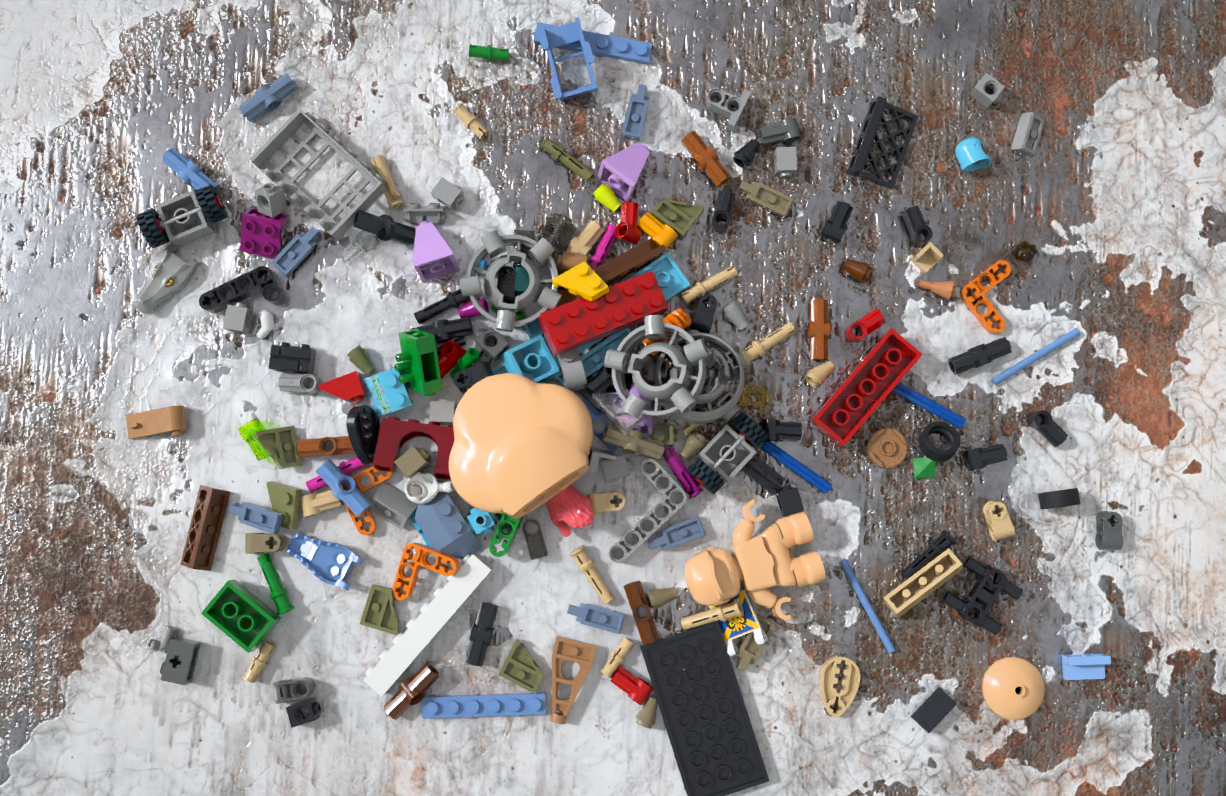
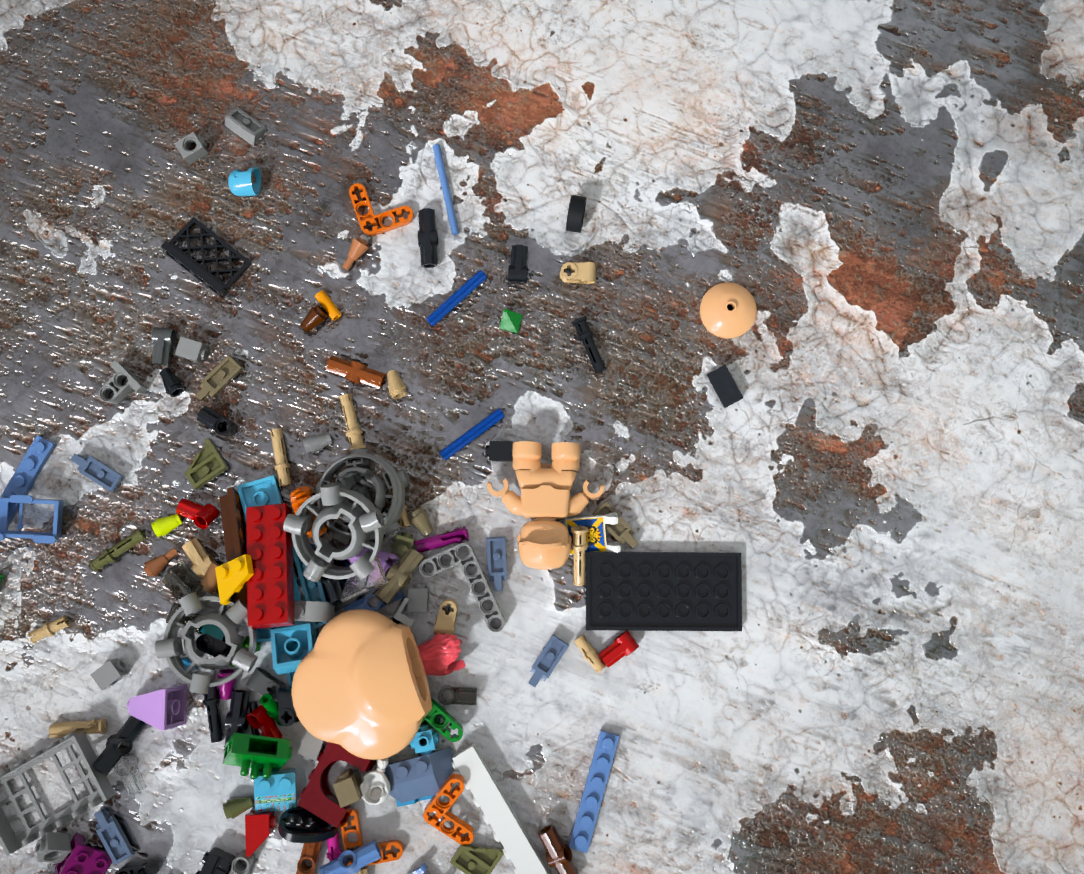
camera: 70 degrees left, 0 degrees up
light grey panel [368,483,418,530] -> none
light grey hinge [403,203,446,224] -> none
black piece [465,602,498,667] -> none
dark grey brick [477,327,509,362] -> none
olive wing [498,639,544,694] -> none
medium nougat plate [550,636,597,724] -> none
tan pin [569,544,615,604] -> none
dark pink pin [589,224,617,269] -> none
lavender slope [596,142,650,202] -> none
reddish brown piece [623,580,660,645] -> none
dark tan cone [635,697,658,729] -> none
light orange piece [637,212,678,250] -> none
dark tan cone [646,586,678,609] -> none
dark orange piece [681,130,731,188] -> none
brick [687,412,768,495] -> none
black piece [690,294,717,333] -> none
clear yellow brick [739,385,770,409] -> none
black hinge [741,455,785,494] -> none
black piece [762,419,802,441] -> none
red brick [809,328,923,447] -> none
tan piece [819,656,861,717] -> none
black piece [820,201,853,244] -> none
medium blue piece [839,559,896,653] -> none
red piece [845,308,886,343] -> none
medium nougat tile [866,428,907,468] -> none
tan brick [883,548,963,619] -> none
black piece [901,206,933,248] -> none
tan panel [911,242,944,274] -> none
black tyre [918,421,961,462] -> none
black piece [942,556,1023,635] -> none
dark brown plant [1012,241,1038,262] -> none
black piece [1027,410,1068,448] -> none
light blue panel [1062,654,1111,680] -> none
dark grey piece [1095,511,1123,550] -> none
none -> nougat cone [143,547,178,578]
none -> light orange hinge [315,290,342,321]

